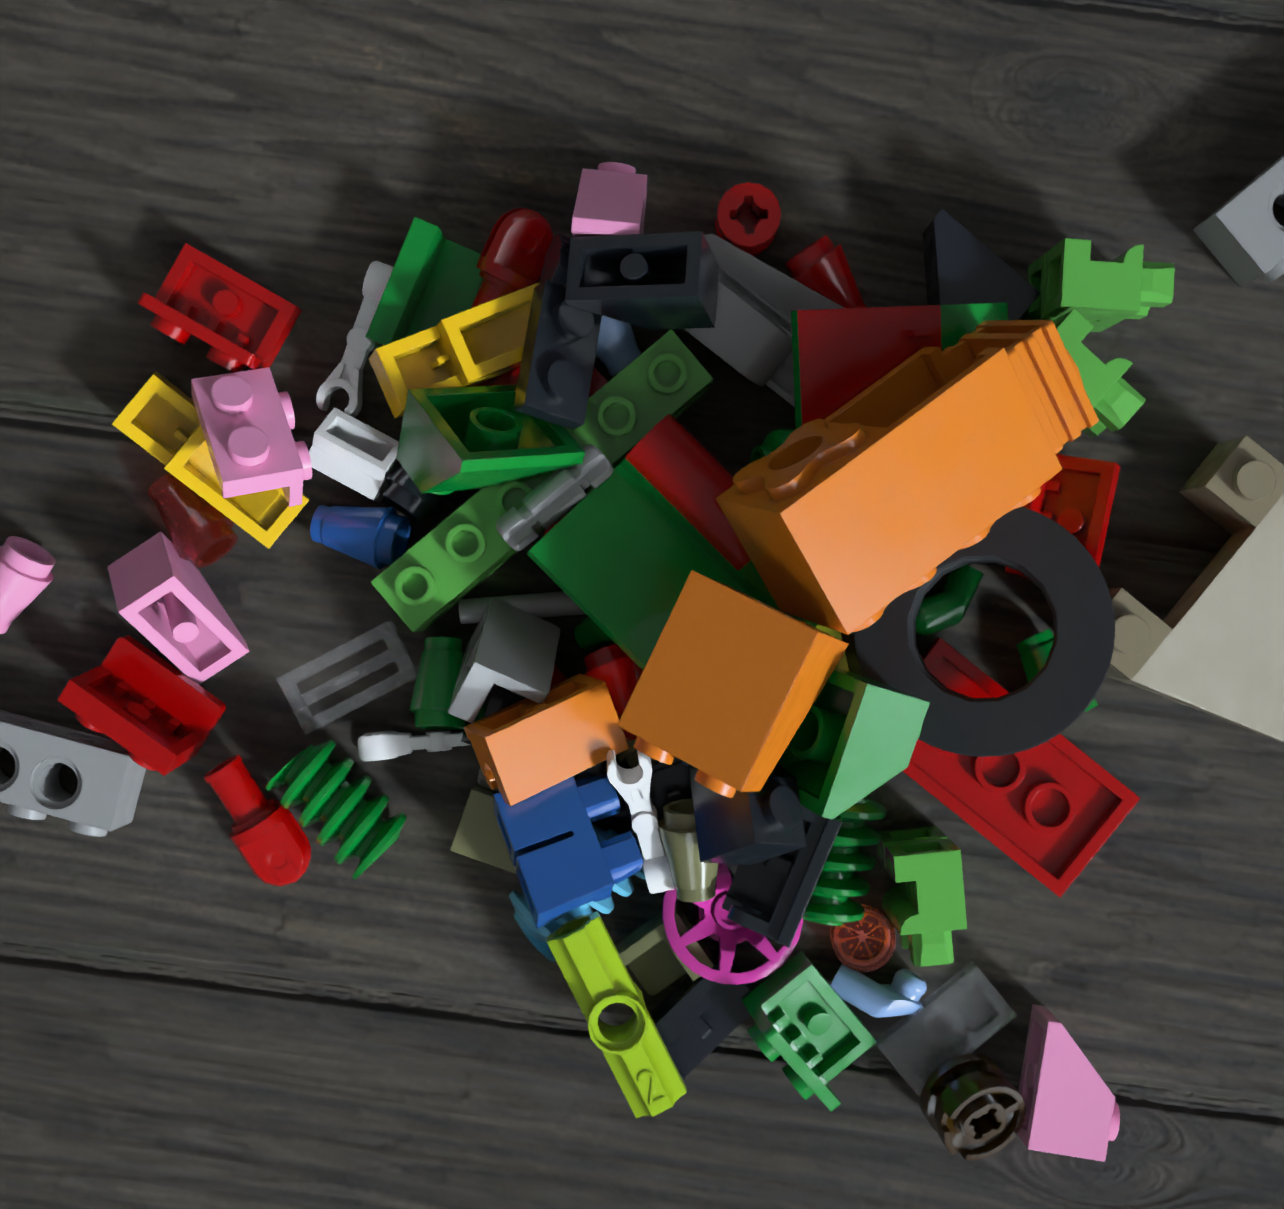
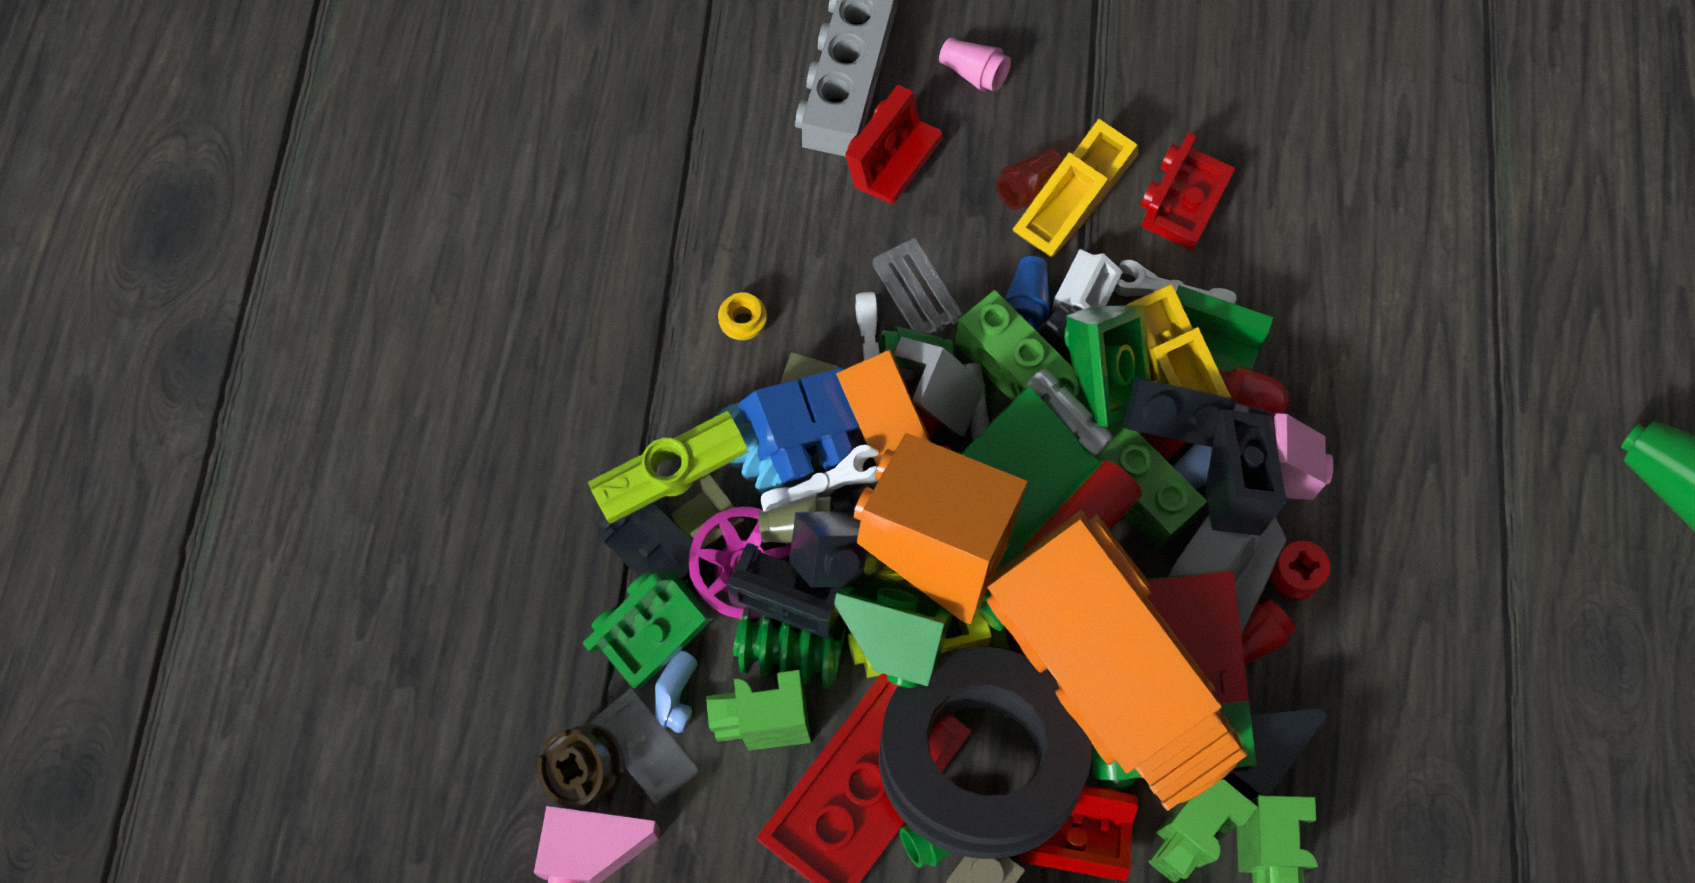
camera: 85 degrees right, 20 degrees down
bright pink slope [107,531,250,685] -> none
bright pink bracket [191,367,312,507] -> none
red arm [203,754,311,886] -> none
green piece [265,739,407,881] -> none
clear red tile [830,904,896,972] -> none
green arm [916,565,984,636] -> none
none -> yellow plate [718,292,767,340]

